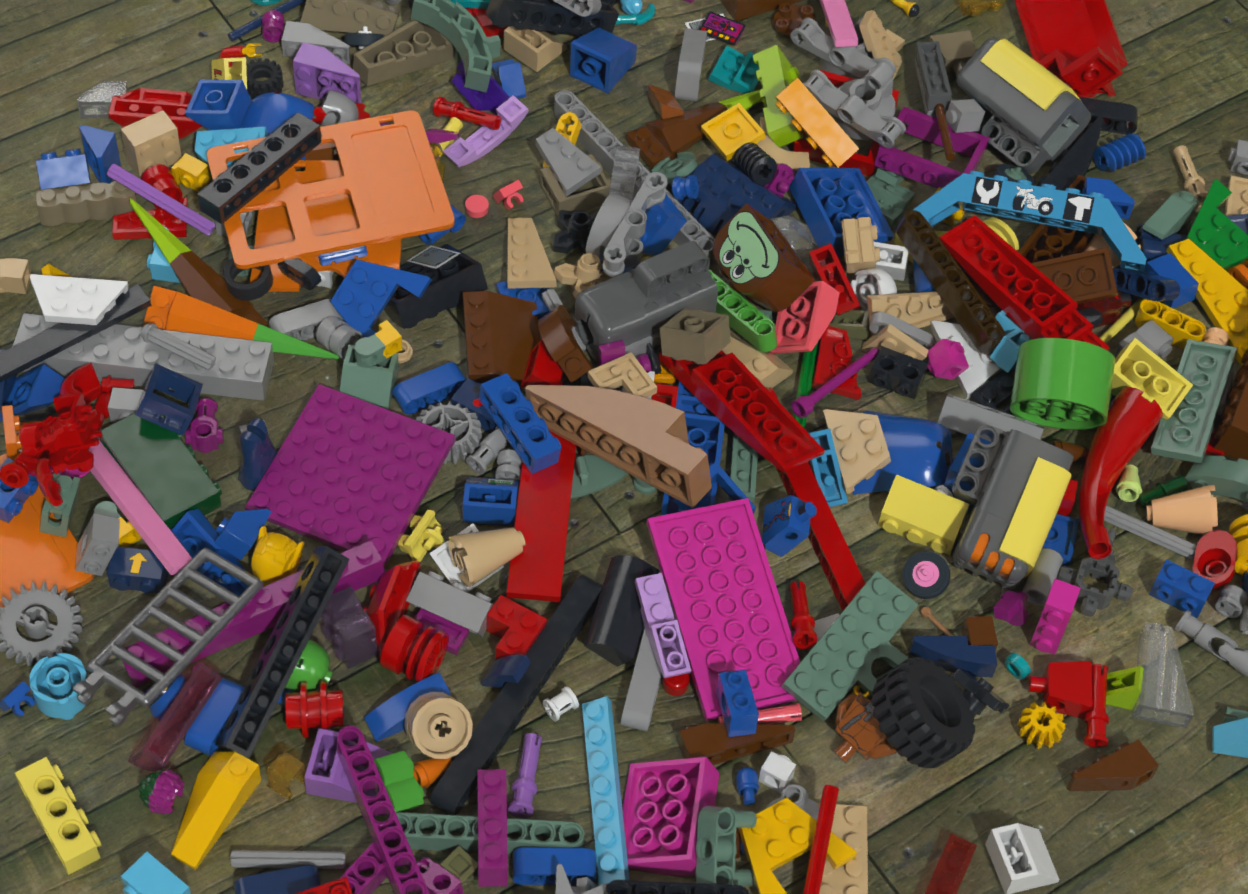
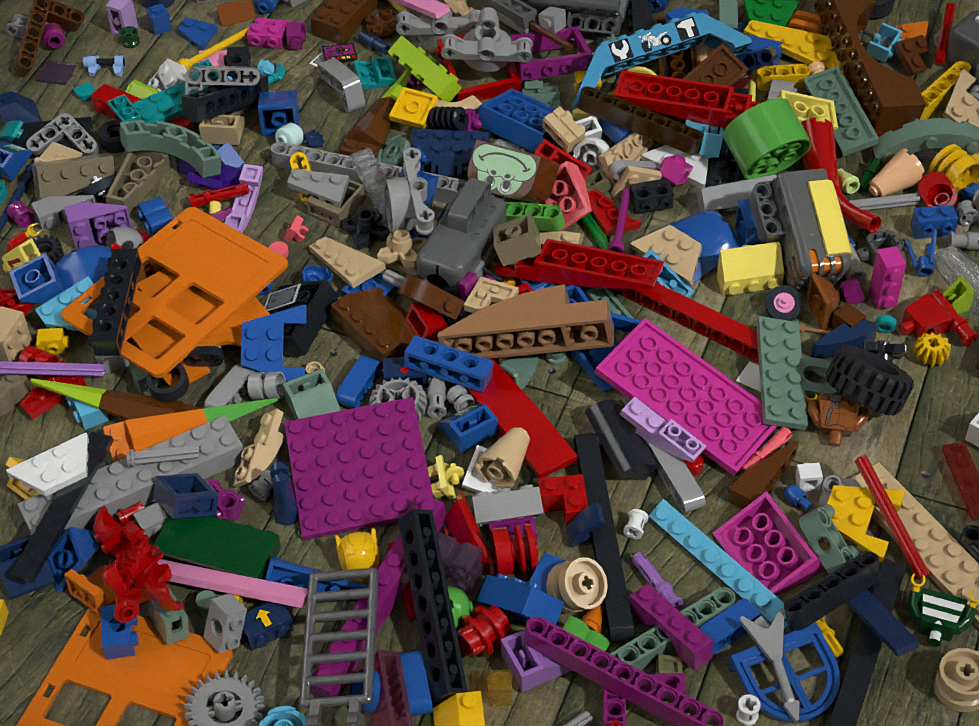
camera: 30 degrees left, 5 degrees down
blue slope [214,509,272,560] -> none
axle [319,246,367,266] -> none
leg [355,320,402,368] -> none
dark orange slope [648,85,684,119] -> none
blue brick [716,669,759,737] -> none
blue torso [762,495,817,557] -> none
light orange brick [775,78,859,168] -> none
red pin [789,581,818,649] -> none
none -> blue brick [136,196,176,236]
none -> tan slope [233,409,285,487]
none -> light aqua head [275,123,303,145]
none -> blue hair [301,265,333,284]
none -> dark blue piece [302,129,324,148]
none -> dark blue pin [358,31,391,55]
none -> blue wedge [477,573,565,625]
none -> dark orange slope [806,273,841,330]
none -> blue plant [905,229,937,276]

